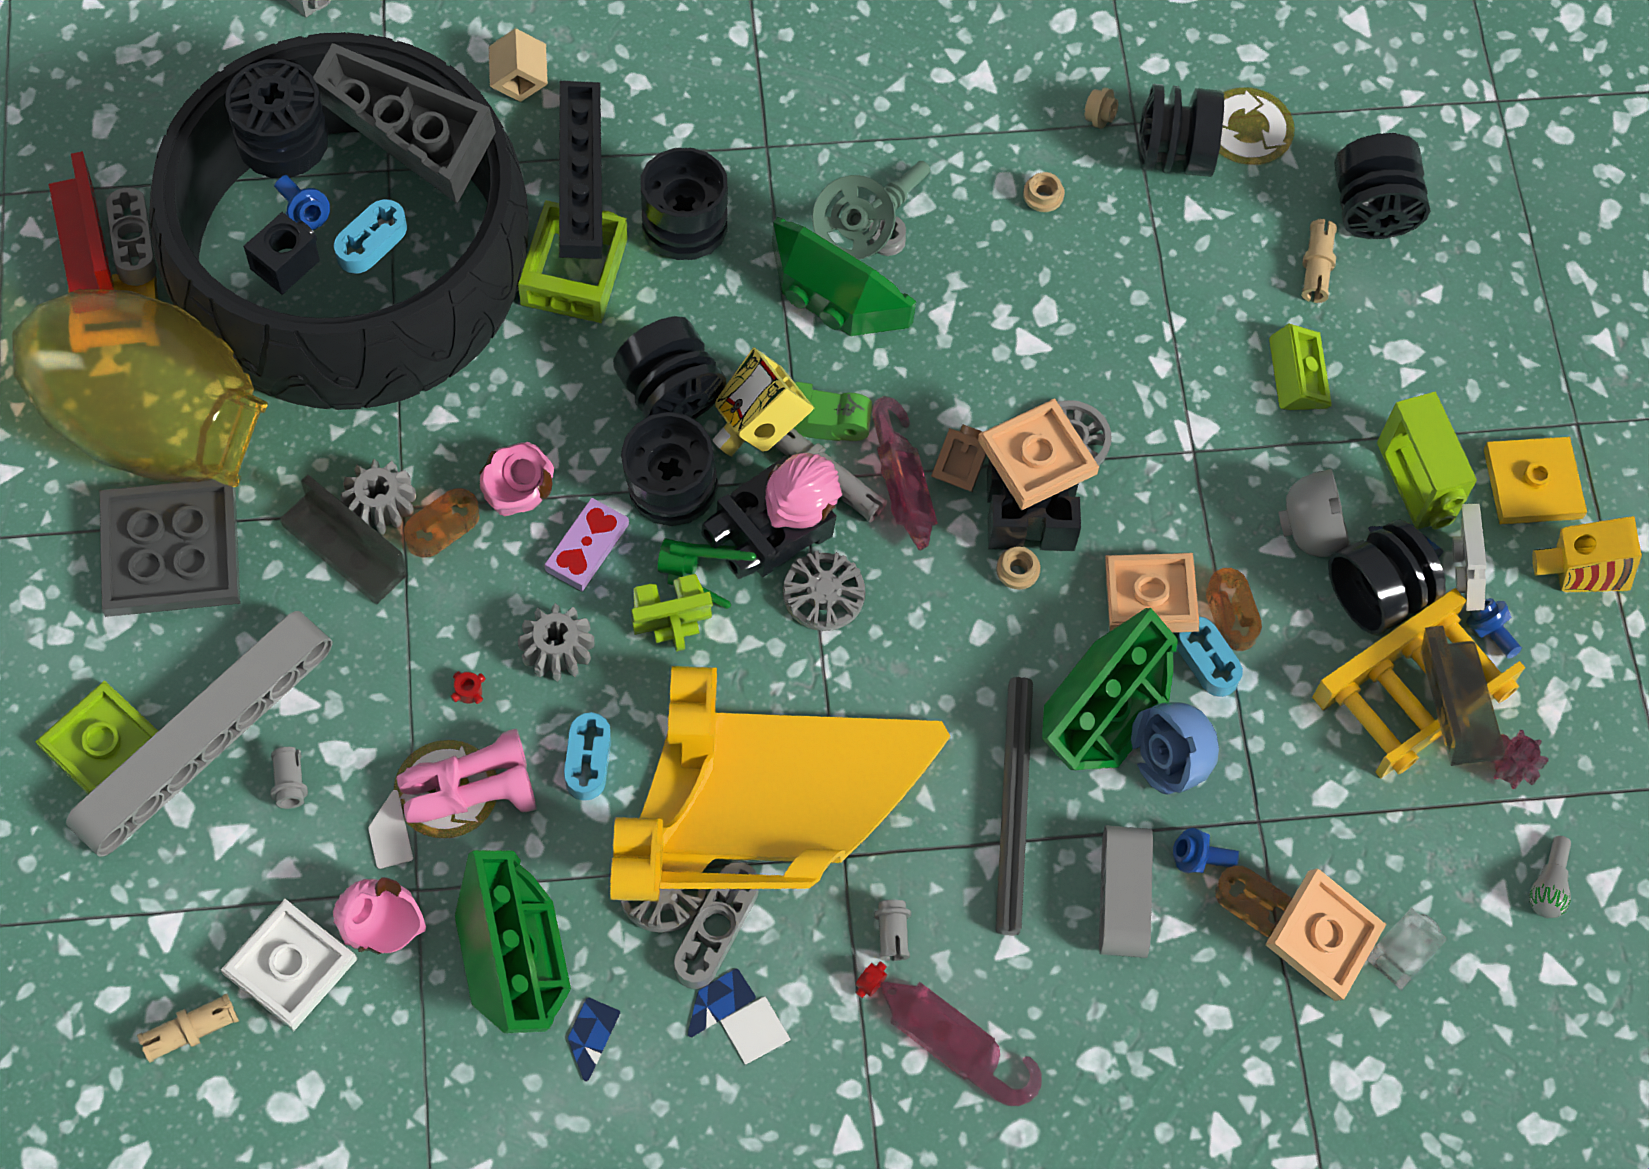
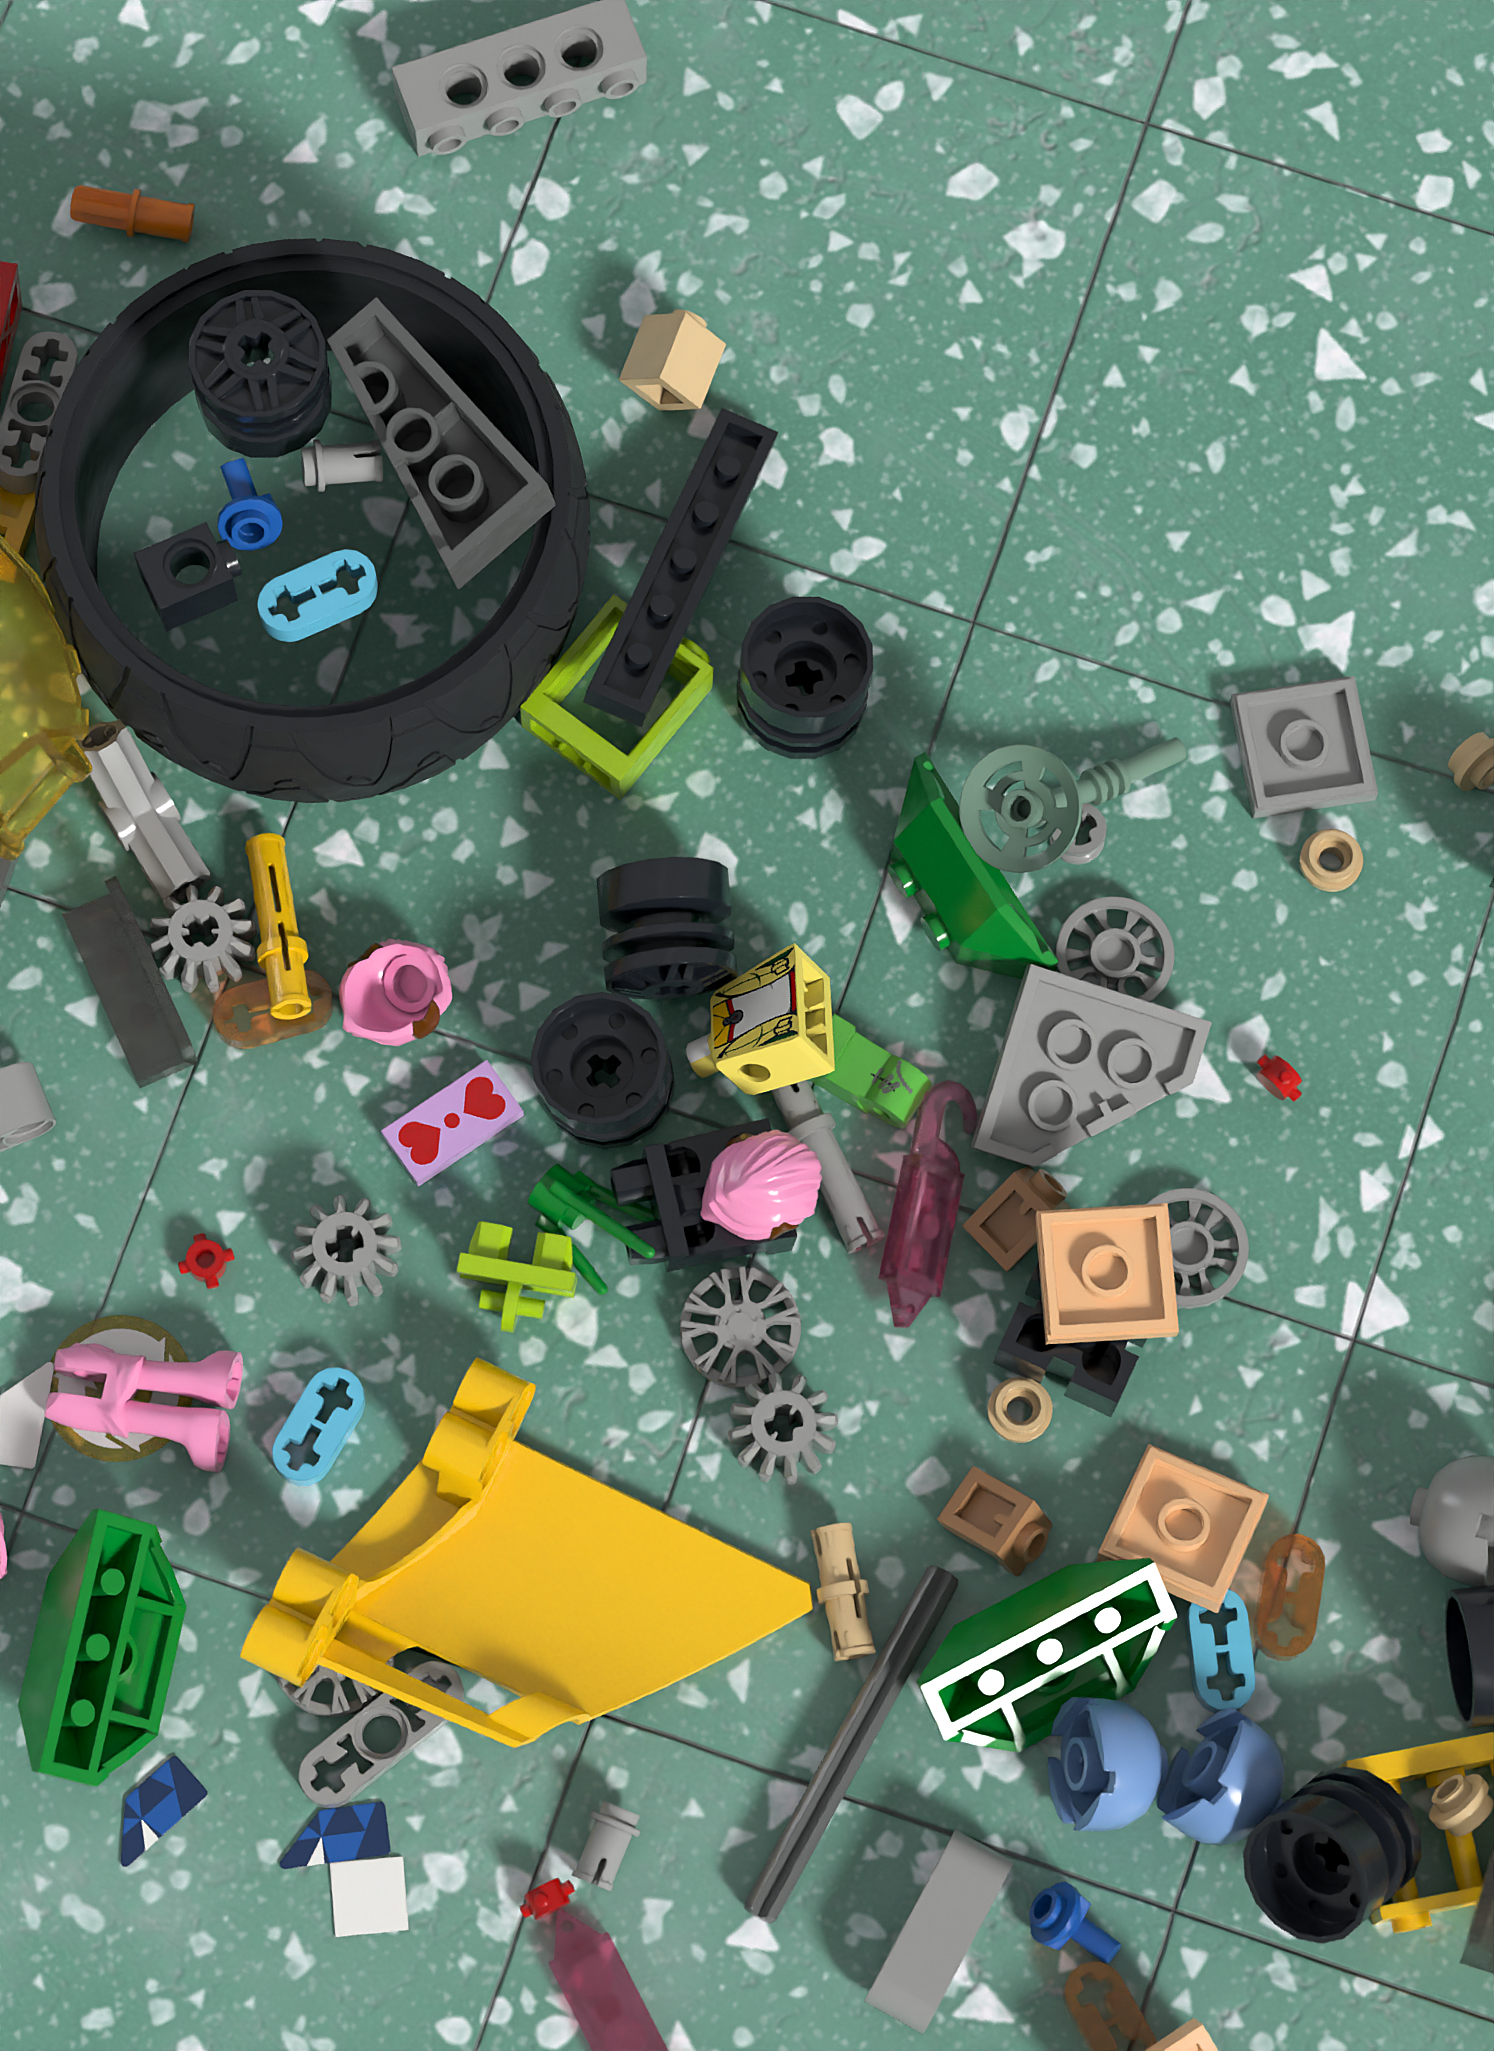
camera: 25 degrees right, 10 degrees up
none -> orange axle [70,185,195,243]
none -> light grey piece [73,719,212,902]
none -> yellow pin [245,833,312,1019]
none -> light grey pin [301,439,383,492]
none -> light grey gear [728,1372,838,1485]
none -> tan pin [810,1523,876,1661]
none -> medium nougat bracket [937,1466,1052,1577]
none -> light grey plate [970,964,1212,1167]
none -> light grey wheel [1055,896,1174,1002]
none -> medium blue cylinder [1157,1707,1285,1845]
none -> light grey tile [1230,676,1378,819]
none -> black wheel [1243,1766,1422,1944]
none -> red piece [1256,1054,1302,1102]
none -> tan plate [1429,1774,1494,1837]

